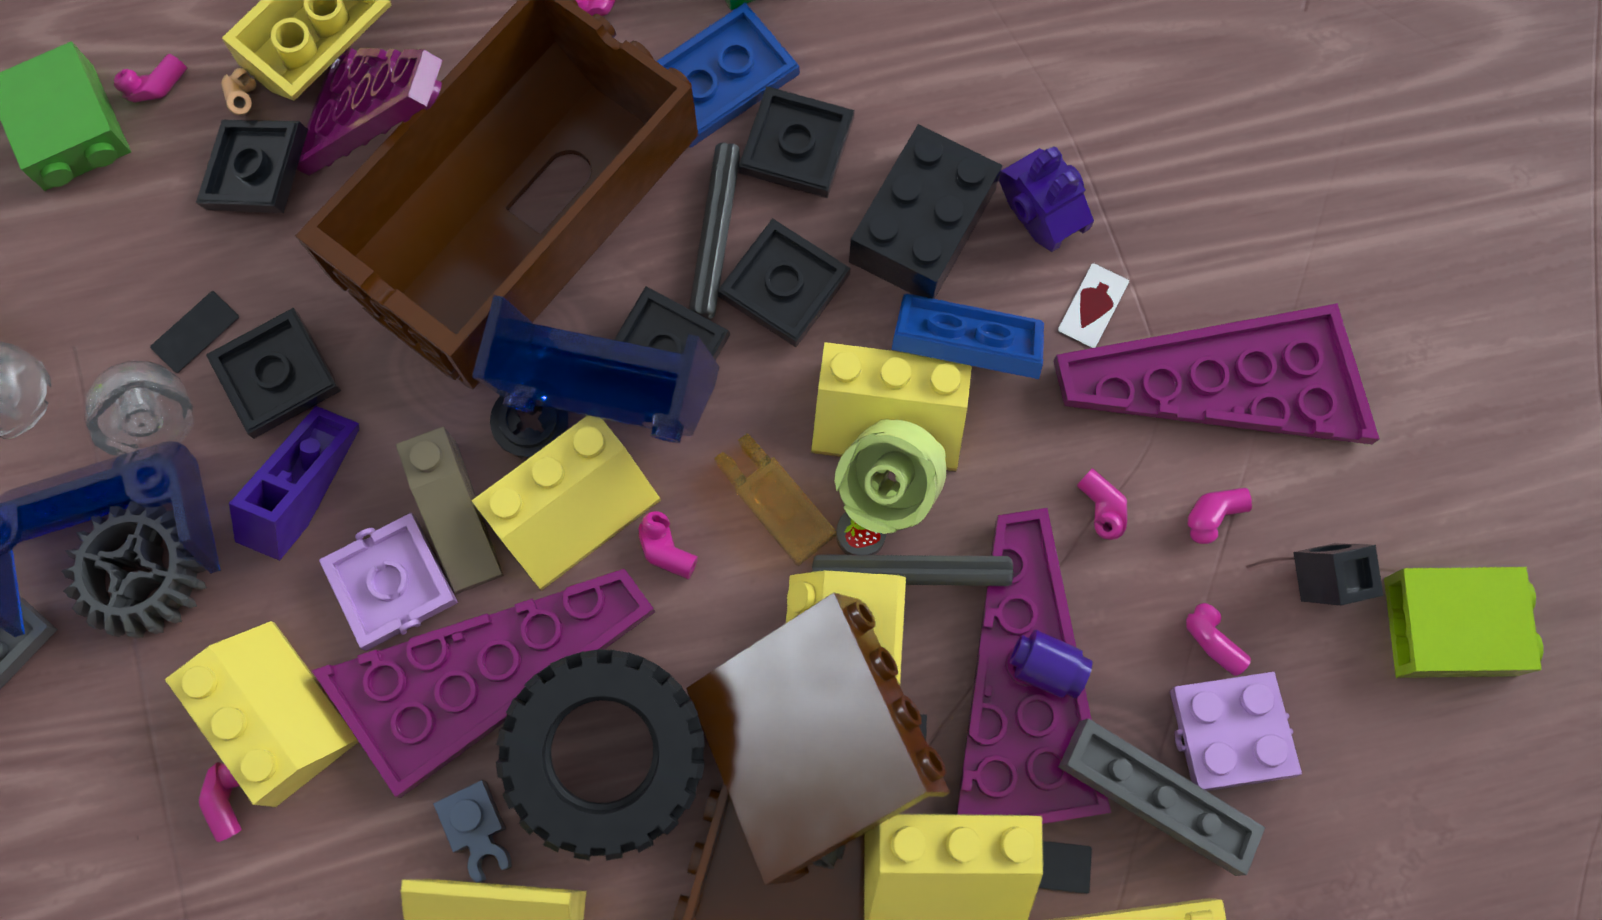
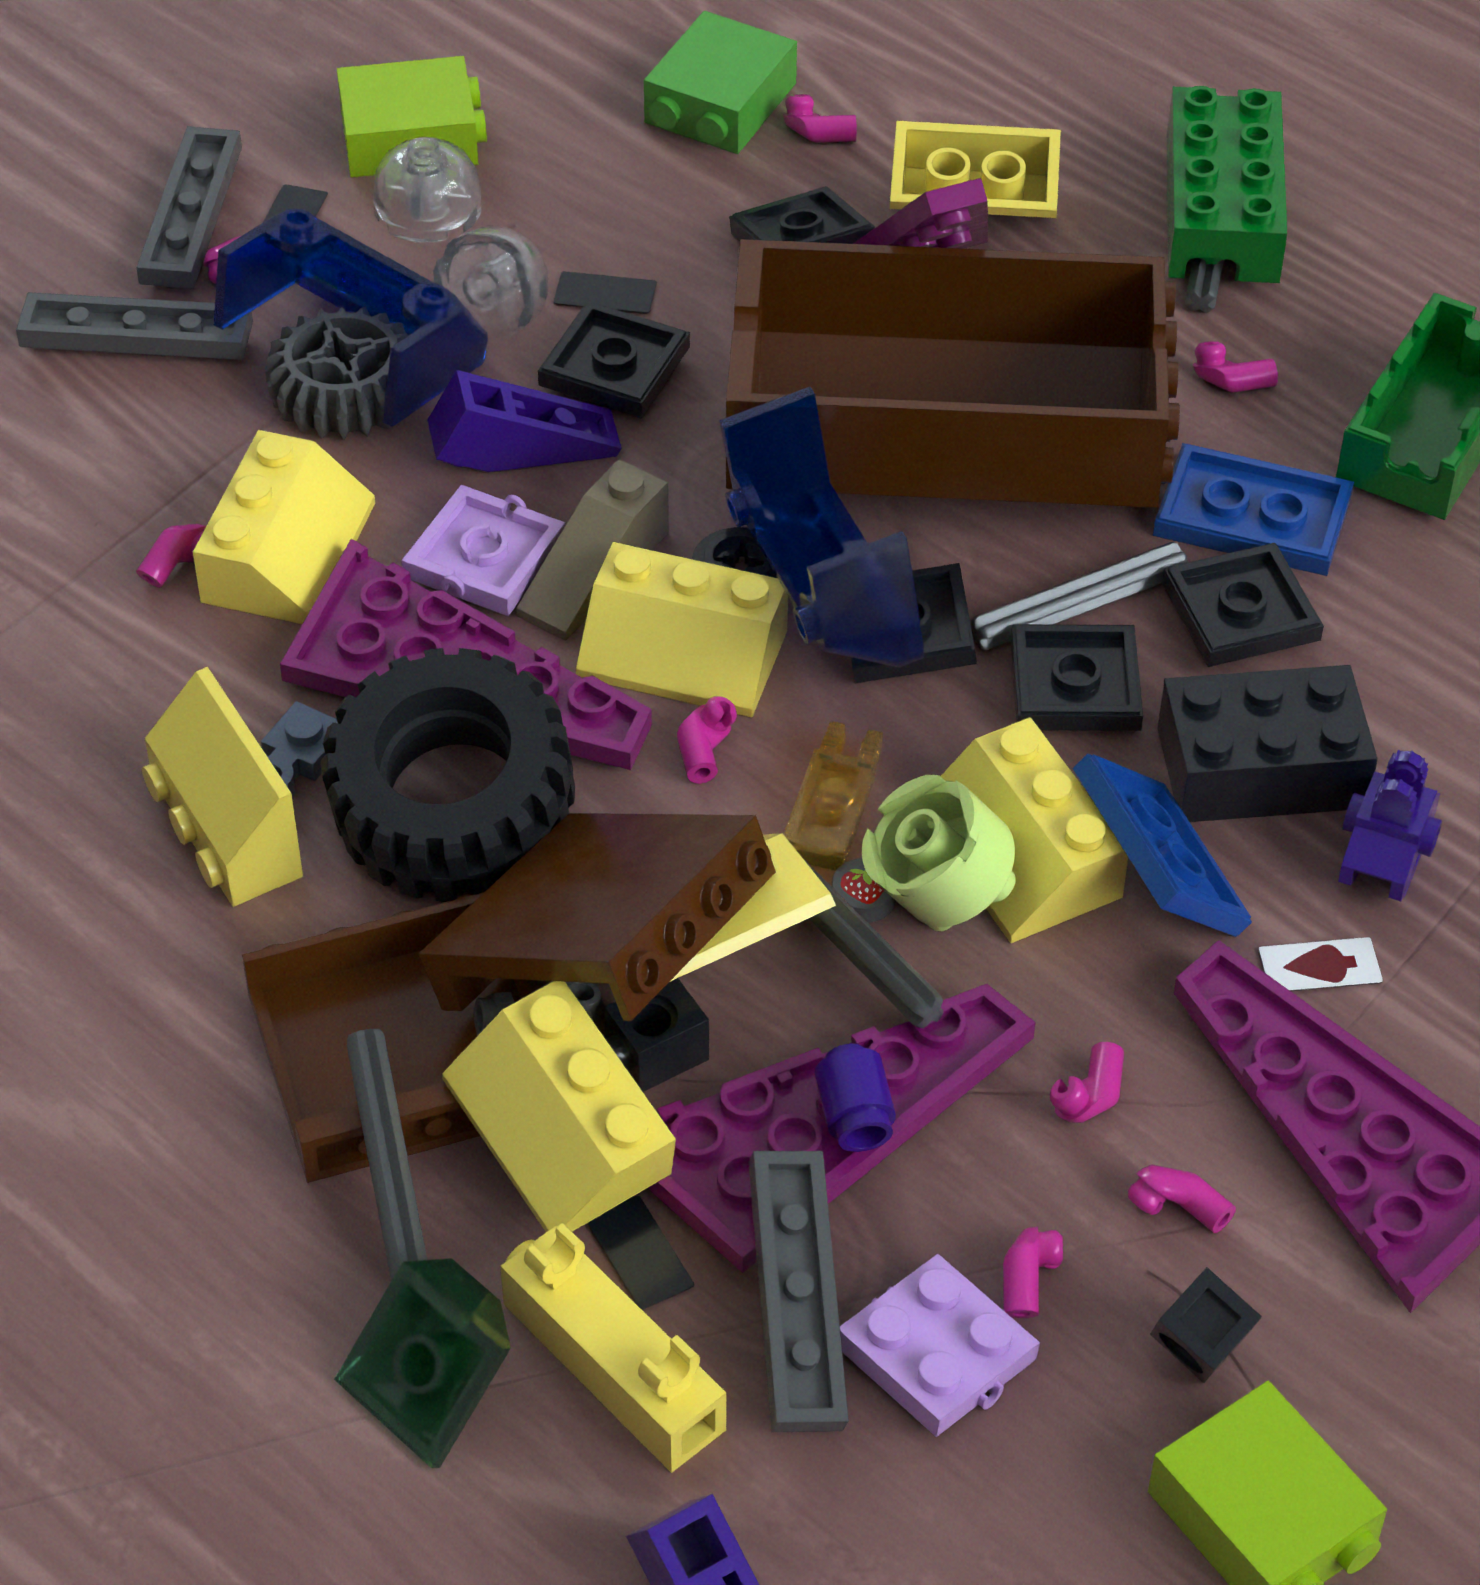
camera: 55 degrees right, 25 degrees down
light nougat arm [221,68,256,116] -> none

